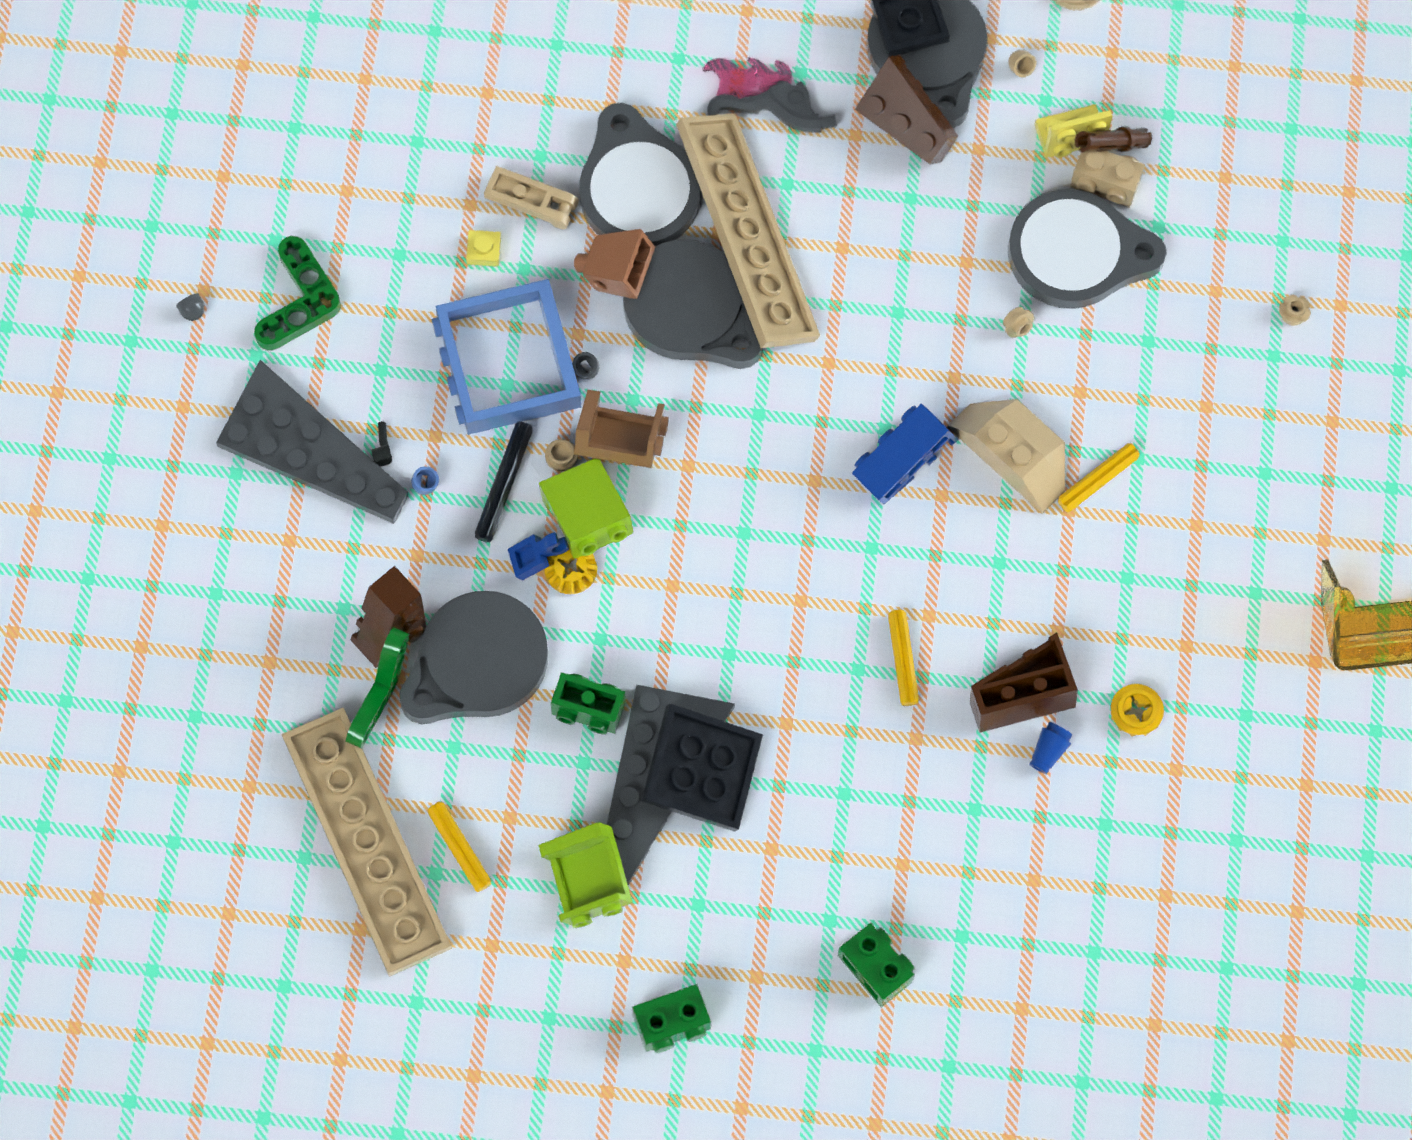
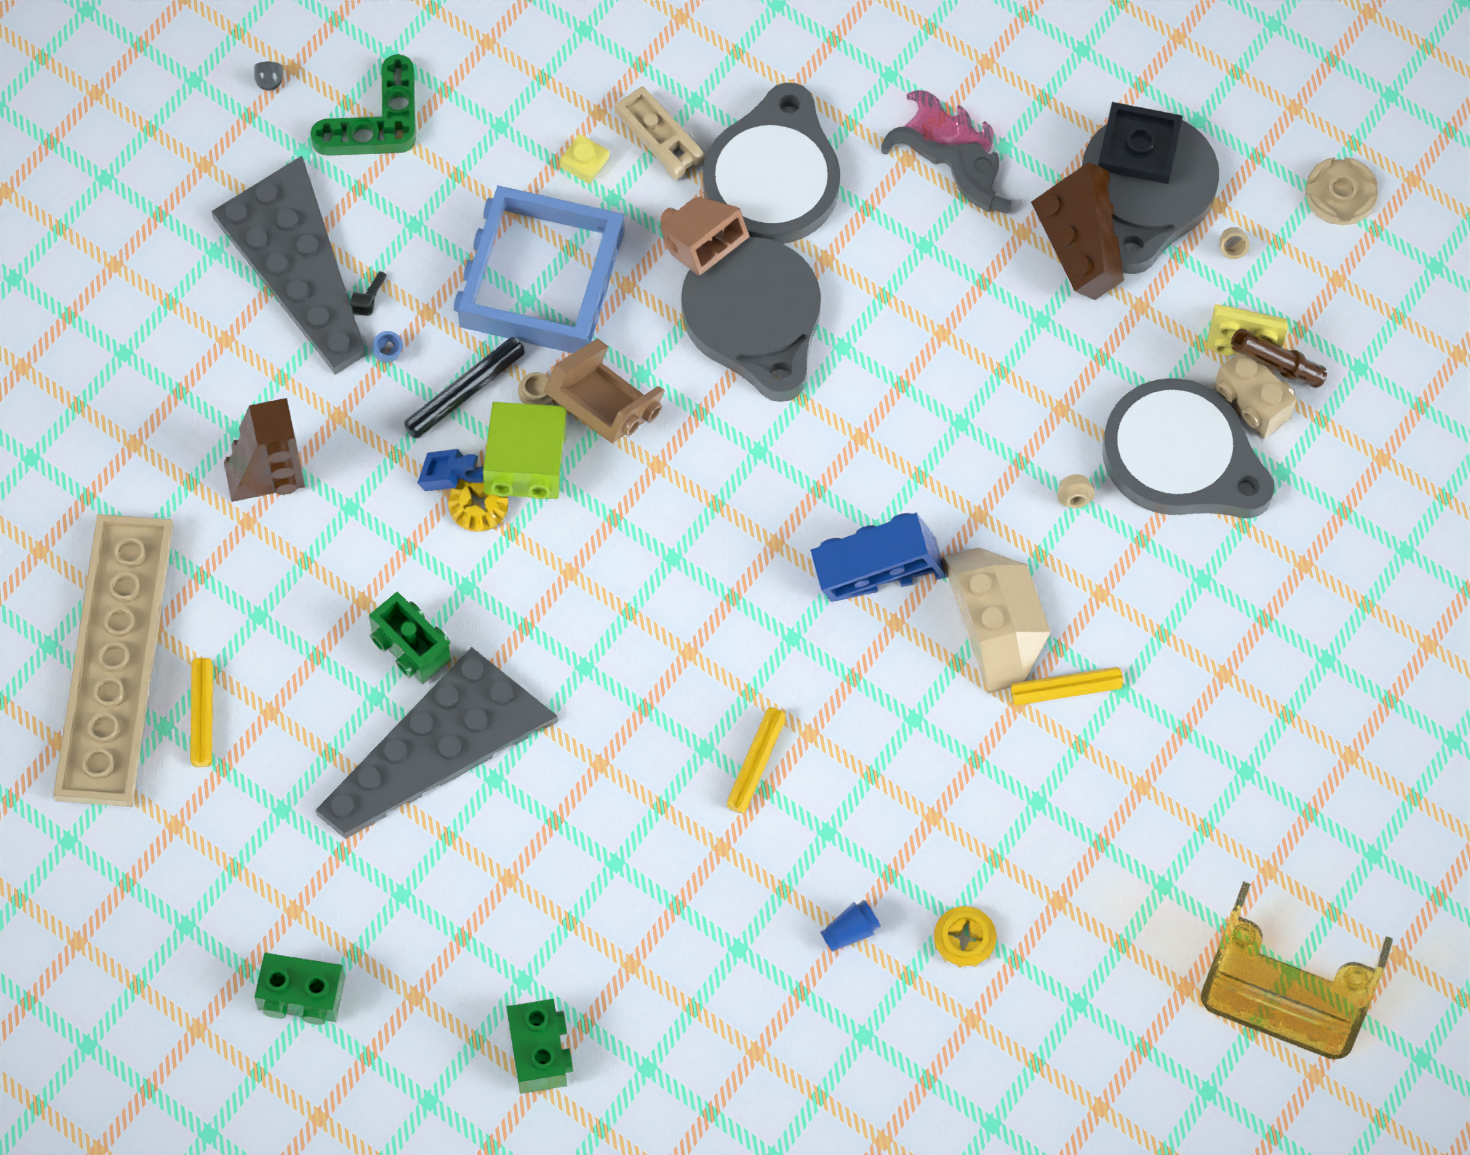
camera: 30 degrees right, 5 degrees down
green beam [345,627,409,748] -> none
dark grey piece [400,591,548,724] -> none
lime panel [538,822,633,928] -> none
dark grey hinge [572,352,599,380] -> none
black plate [641,704,763,832] -> none
tan plate [676,113,820,348] -> none
reddish brown wedge [970,632,1078,733] -> none
tan plate [1279,295,1311,326] -> none

